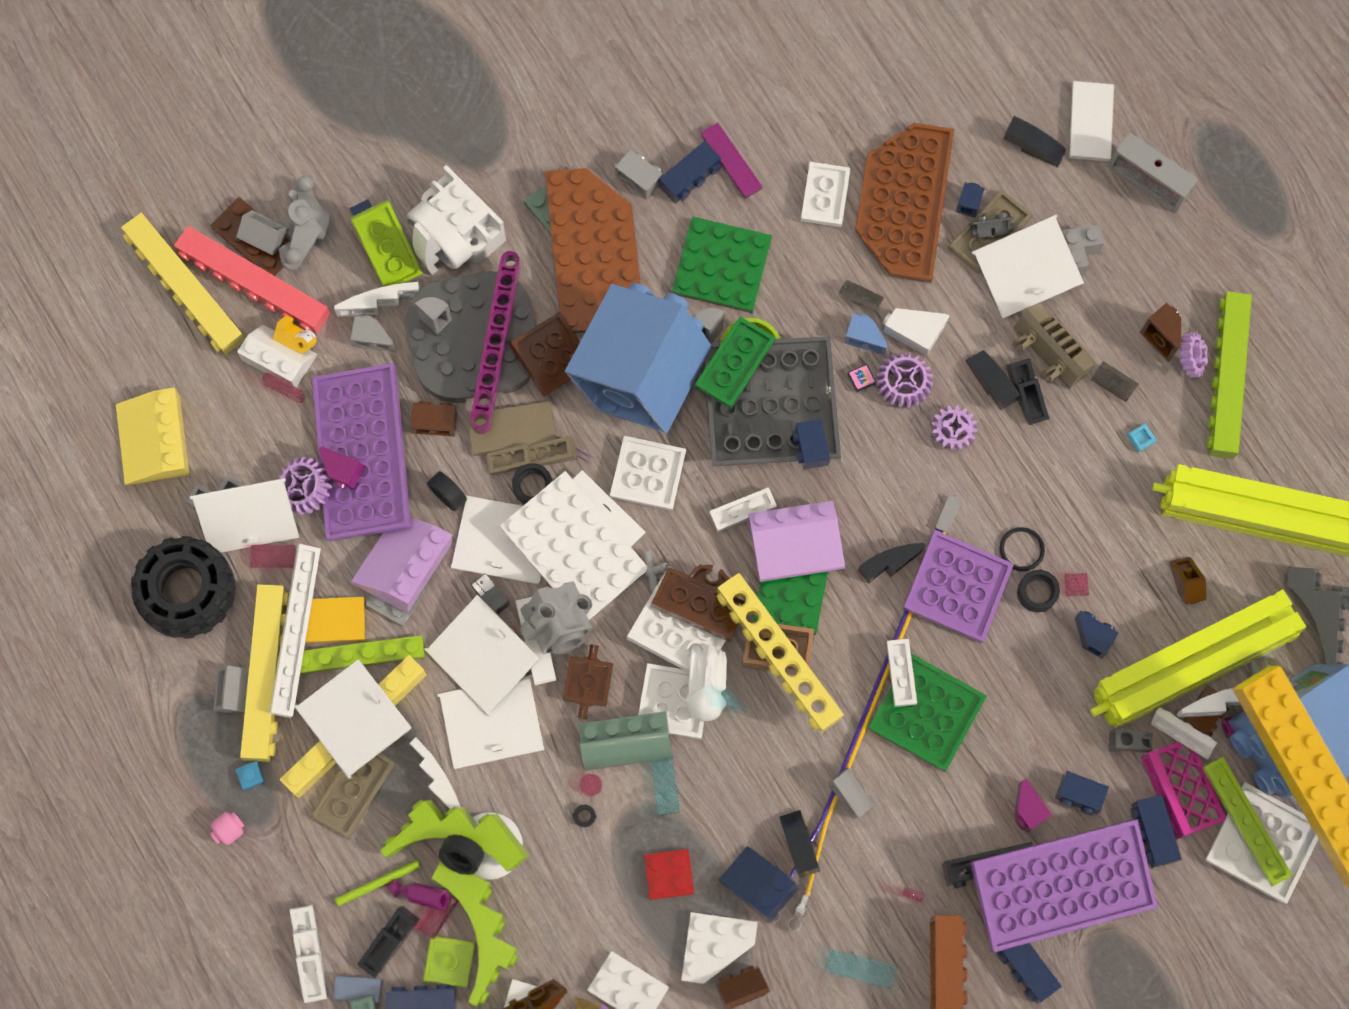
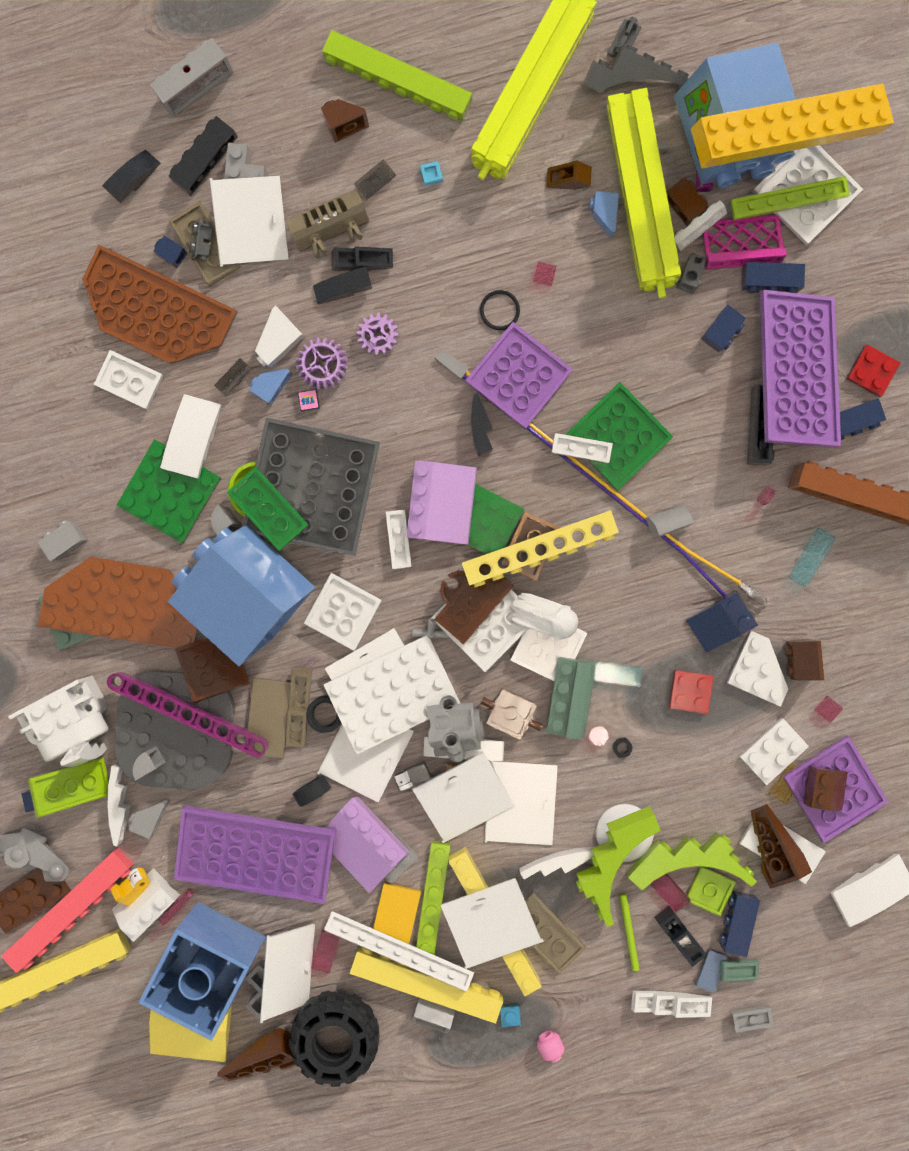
camera: 70 degrees left, 15 degrees up
light grey brick [236,210,288,255] -> none
lavender gear [277,457,332,515] -> none
magenta slope [319,446,364,490] -> none
magenta wheel [385,879,449,910] -> none
reddish brown brick [410,401,457,437] -> none
black tyre [438,834,484,875] -> none
dark blue brick [659,141,721,204] -> none
magenta tile [701,123,762,199] -> none
clear light blue tile [721,688,749,714] -> none
black slope [780,810,820,878] -> none
dark blue brick [792,419,830,470] -> none
magenta slope [1014,778,1052,833] -> none
black tyre [1017,569,1060,613] -> none
white tile [1069,81,1114,162] -> none
dark blue slope [1075,610,1118,659] -> none
white slope [1177,688,1241,718] -> none
lavender gear [1179,331,1208,378] -> none
none -> medium blue brick [138,902,266,1041]
none -> white slope [160,394,222,478]
none -> black brick [168,116,238,196]
none -> reddish brown wedge [217,1028,295,1081]
none -> medium blue slope [589,191,619,237]
none -> red plate [846,344,901,397]

